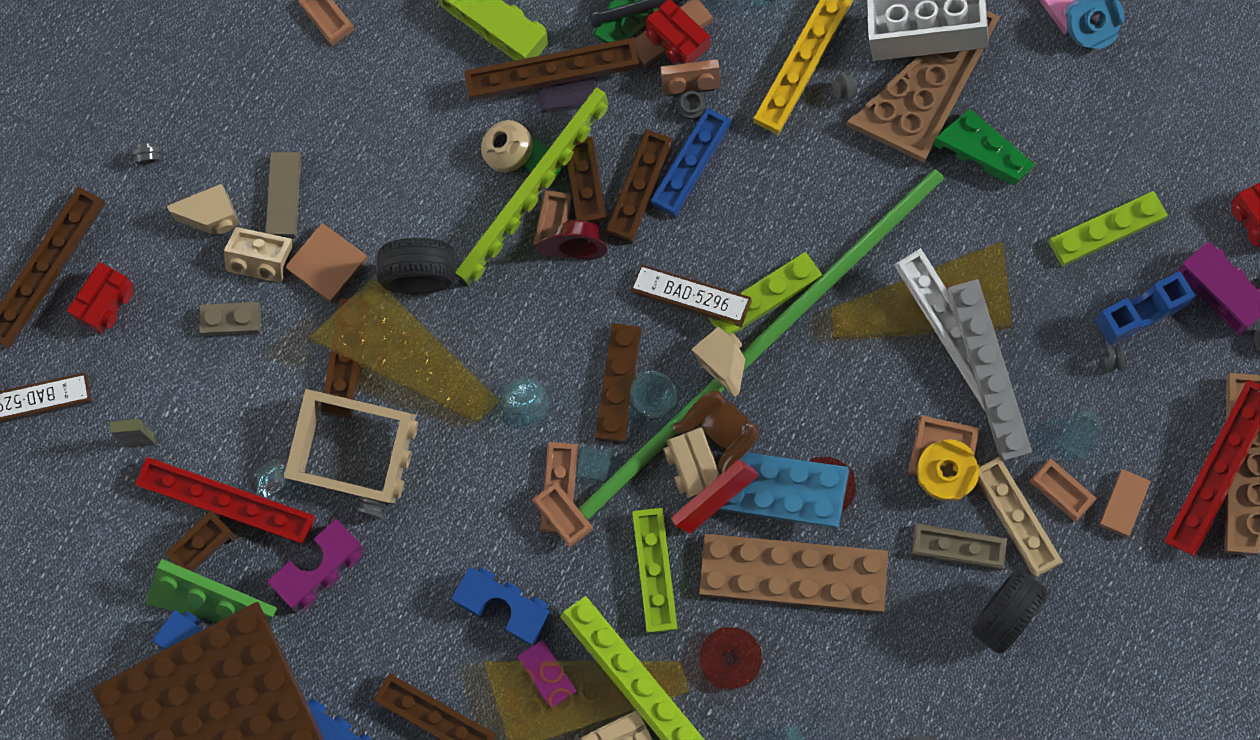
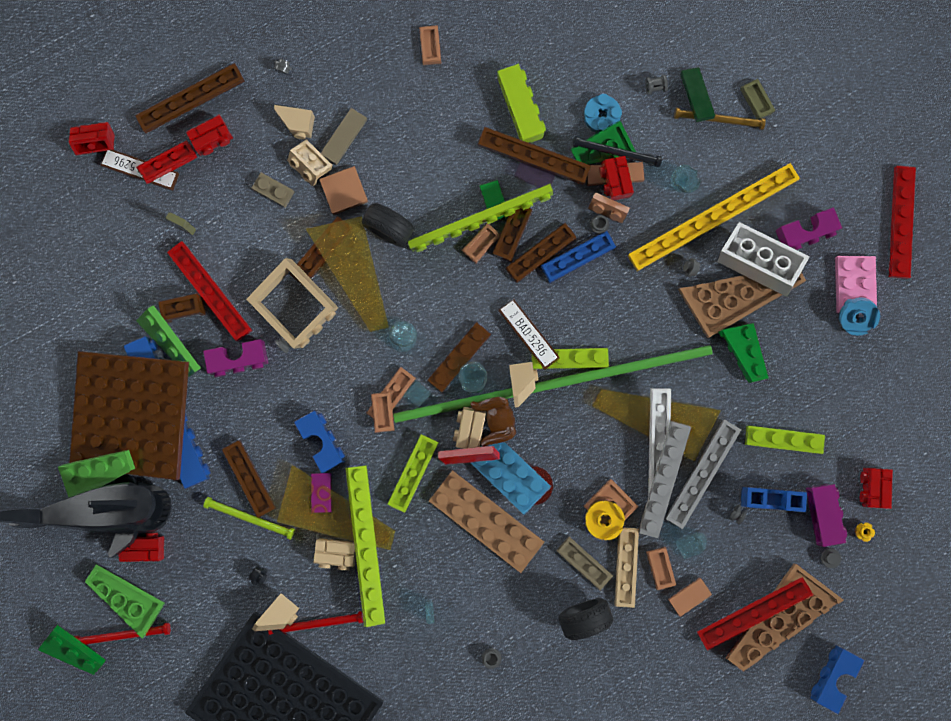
camera: 25 degrees right, 10 degrees up
clear light blue tile [257,457,285,498] -> none
tan piece [481,120,533,173] -> none
dark red piece [537,220,607,260] -> none
clear red plate [700,627,762,690] -> none
none -> red tile [136,140,197,184]
none -> light grey plate [664,420,741,529]

